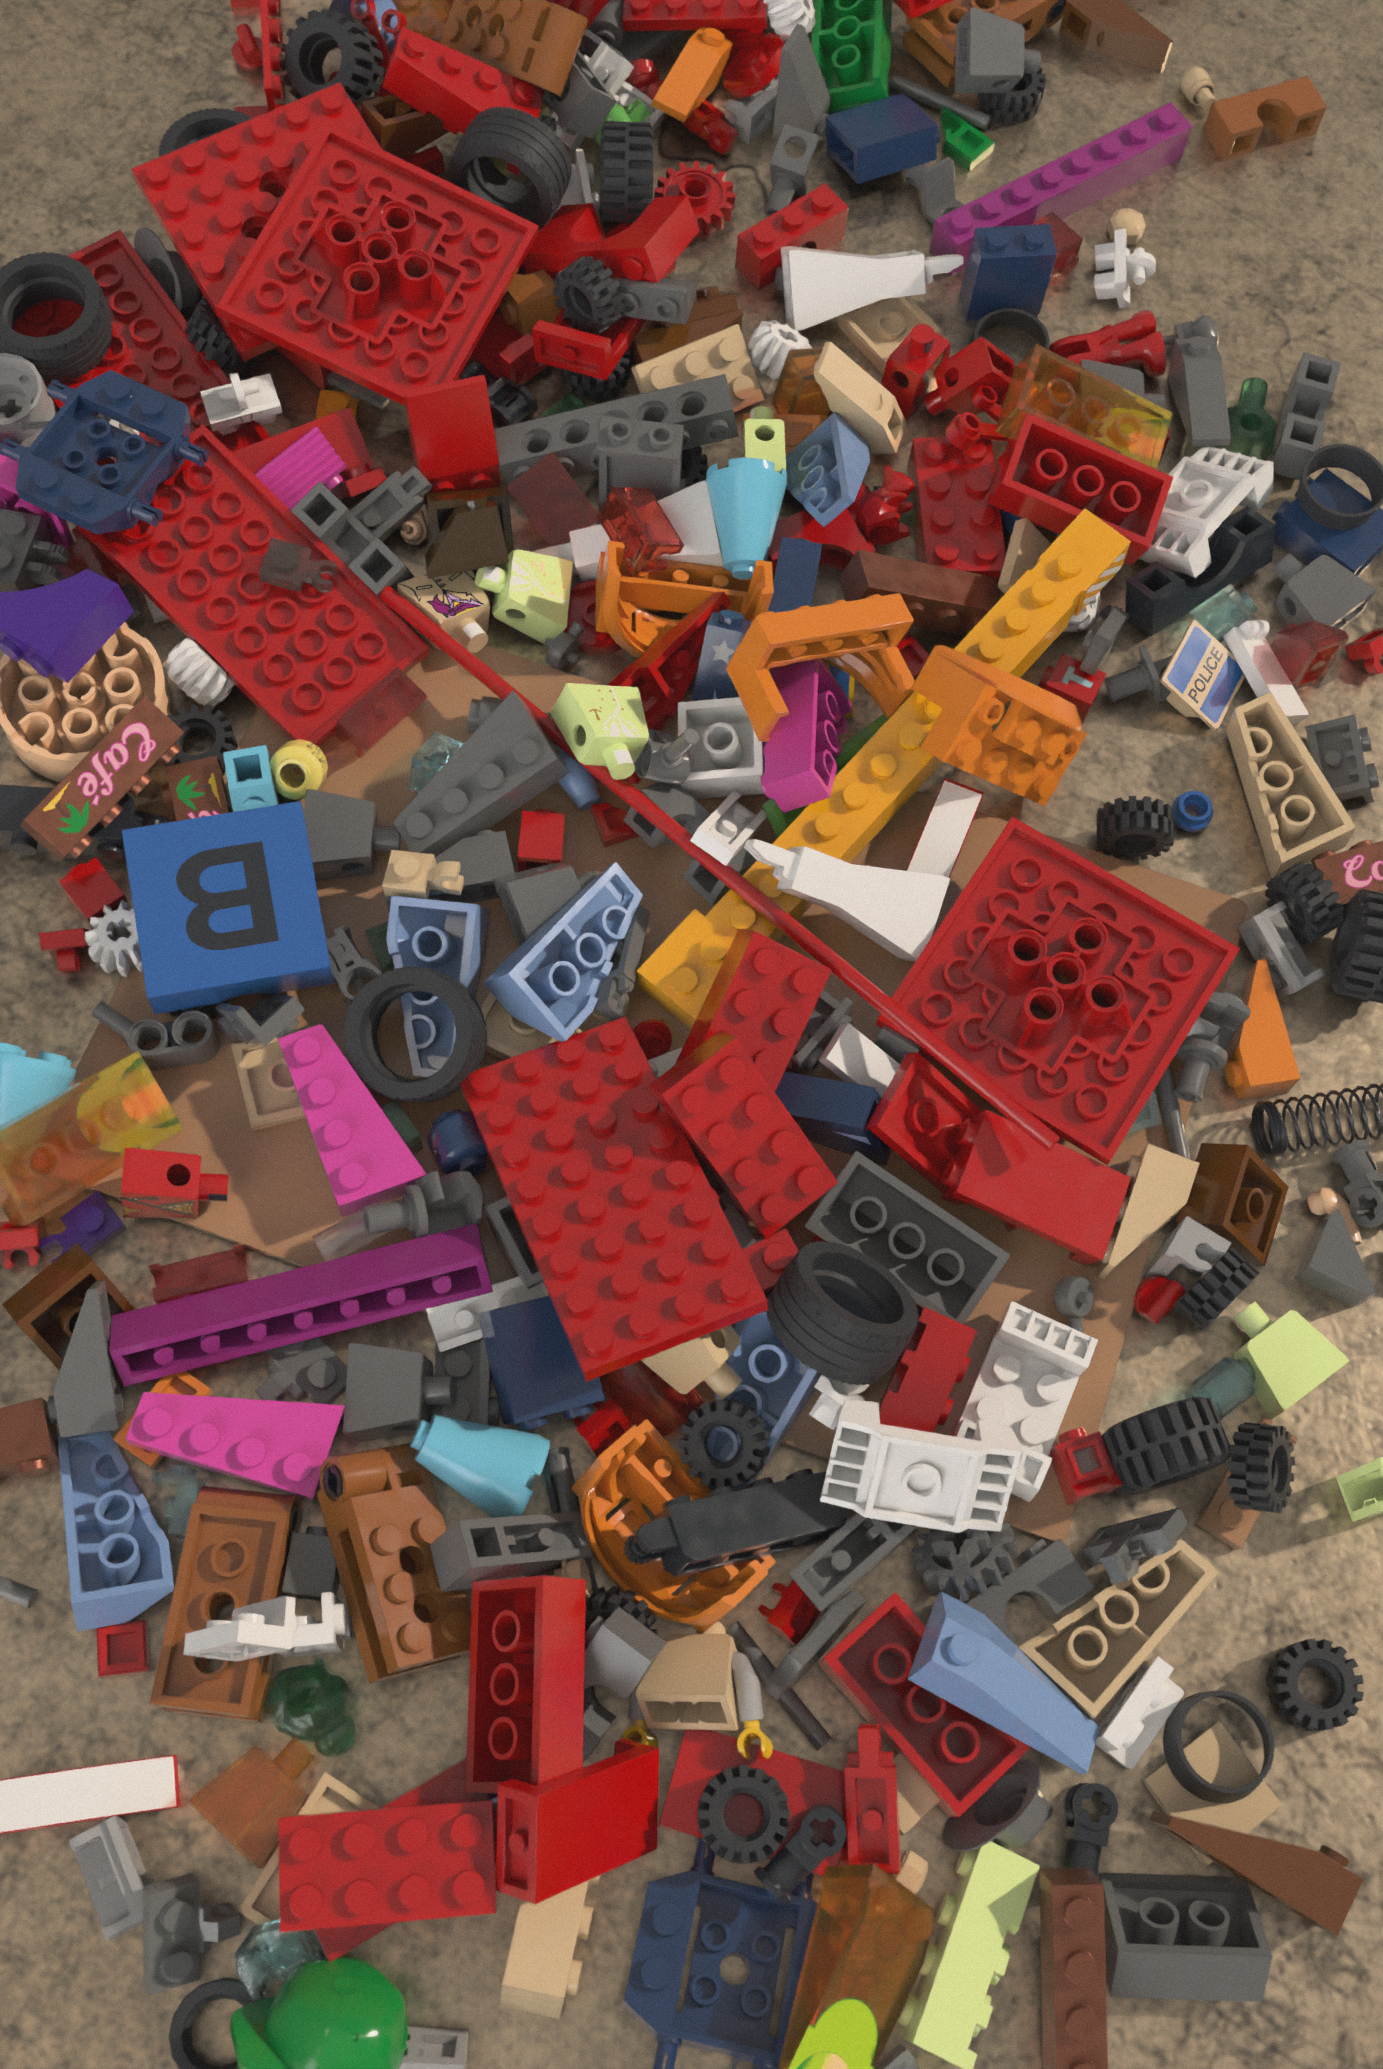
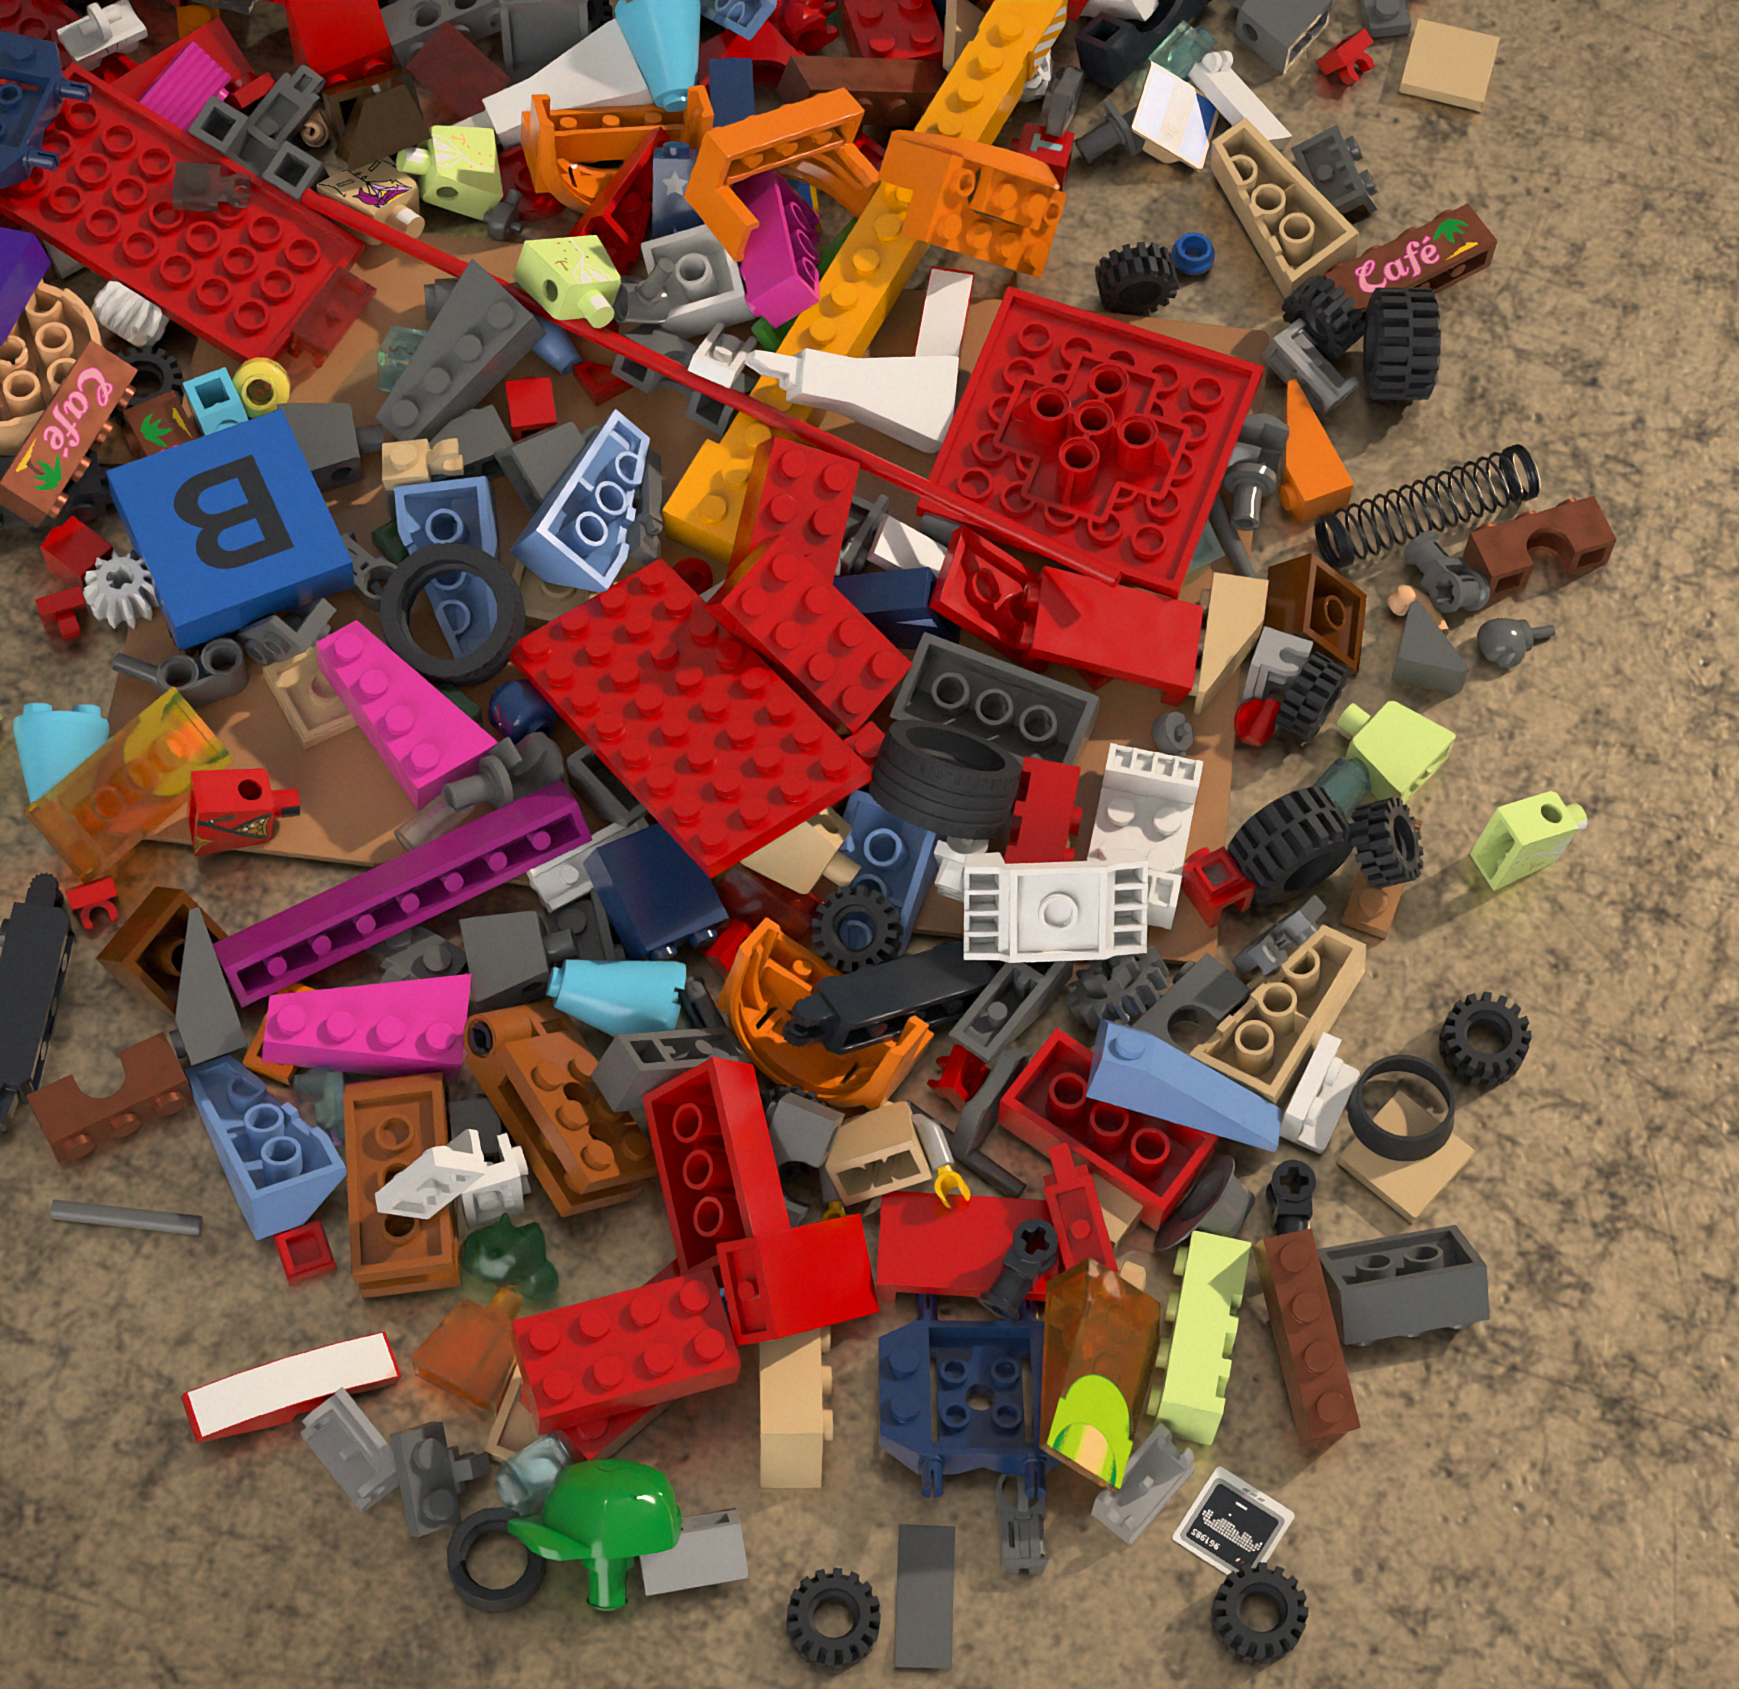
camera: 10 degrees left, 5 degrees down
dark purple plate [39,1190,127,1263] -> none
clear red hinge [149,1244,253,1304] -> none
clear red hinge [597,487,684,575] -> none
black tyre [697,1766,791,1864] -> none
reddish brown slope [1149,1811,1364,1935] -> none
clear red slope [1270,620,1349,690] -> none

